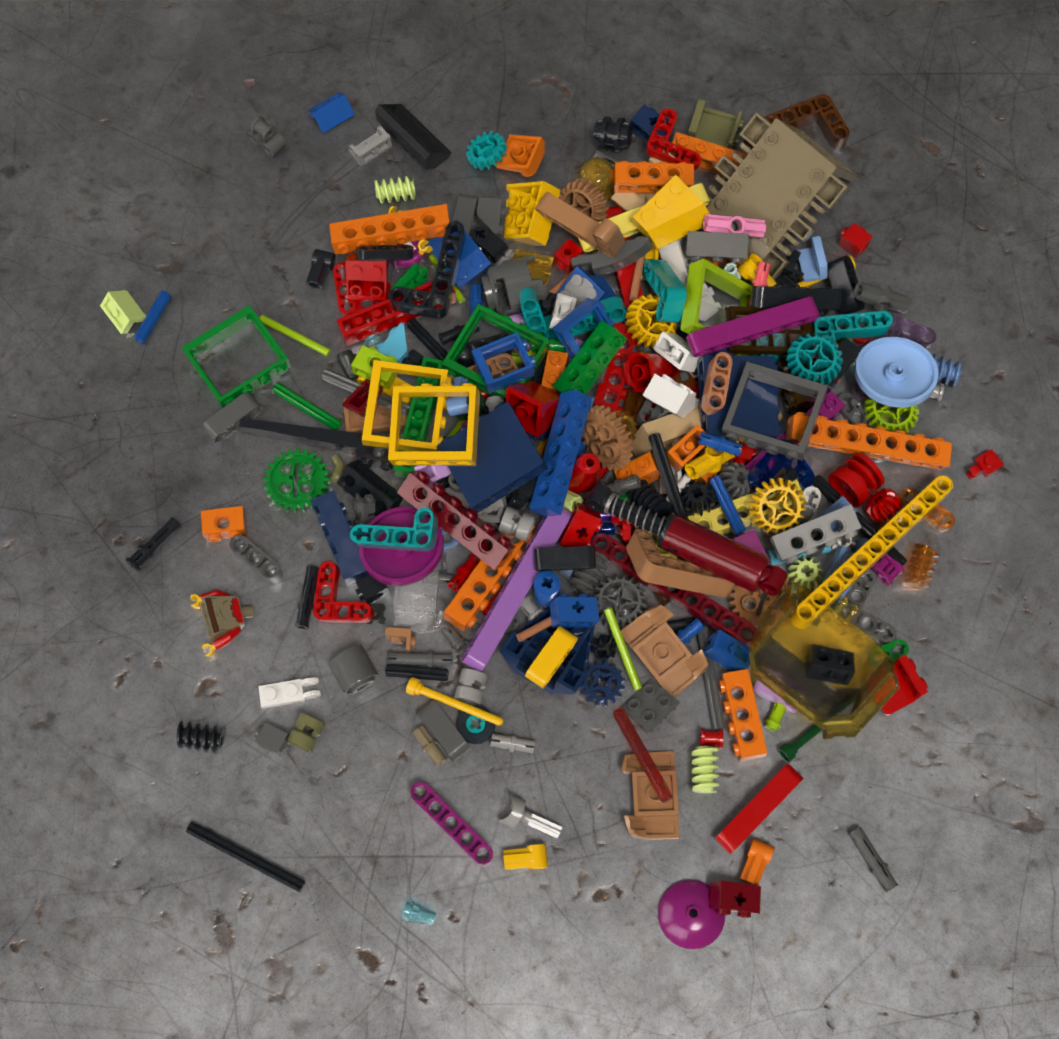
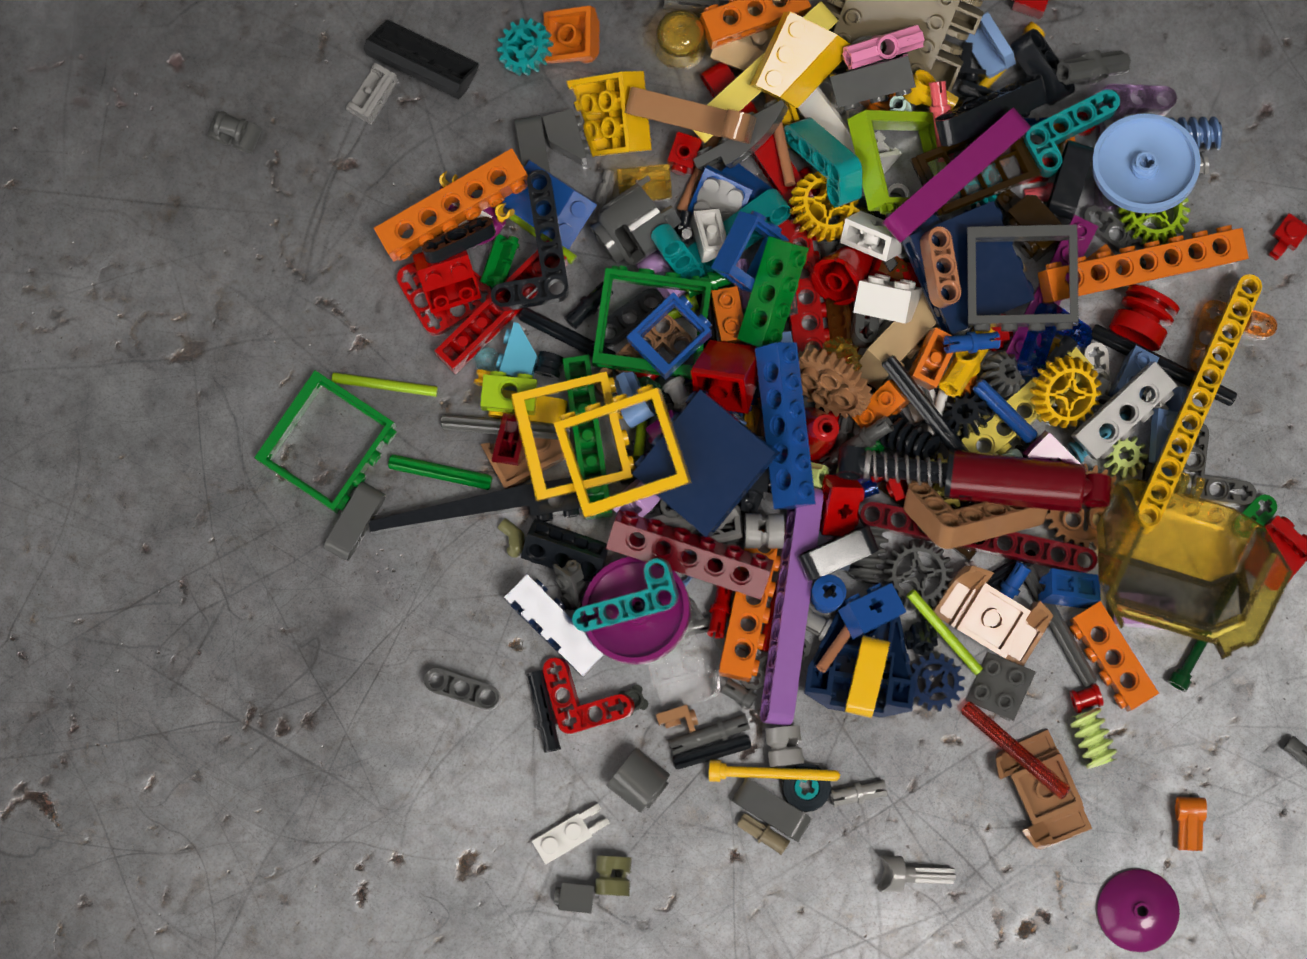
camera: 20 degrees left, 10 degrees up
yellowish green panel [100,290,146,334] -> none
black pin [125,517,181,573] -> none
blue axle [134,290,171,344] -> none
black piece [176,721,226,754] -> none
torso [190,589,254,657] -> none
orange brick [201,506,248,542] -> none
green gear [263,448,331,514] -> none
black piece [306,249,336,290] -> none
blue panel [307,92,354,133] -> none
pearl dark grey cone [337,350,359,380] -> none
black brick [355,574,390,604] -> none
yellowish green piece [375,176,416,204] -> none
magenta beam [410,782,494,867] -> none
blue axle [468,283,484,322] -> none
black piece [471,226,508,263] -> none
yellow piece [503,844,548,870] -> none
medium nougat gear [559,179,608,223] -> none
dark red brick [709,880,761,918] -> none
red beam [715,763,804,855] -> none
lime pin [764,703,787,732] -> none
teal gear [786,332,843,384] -> none
black brick [805,644,855,686] -> none
red gear [865,488,902,523] -> none
magenta piece [870,548,904,587] -> none
clear orange piece [903,543,940,591] -> none

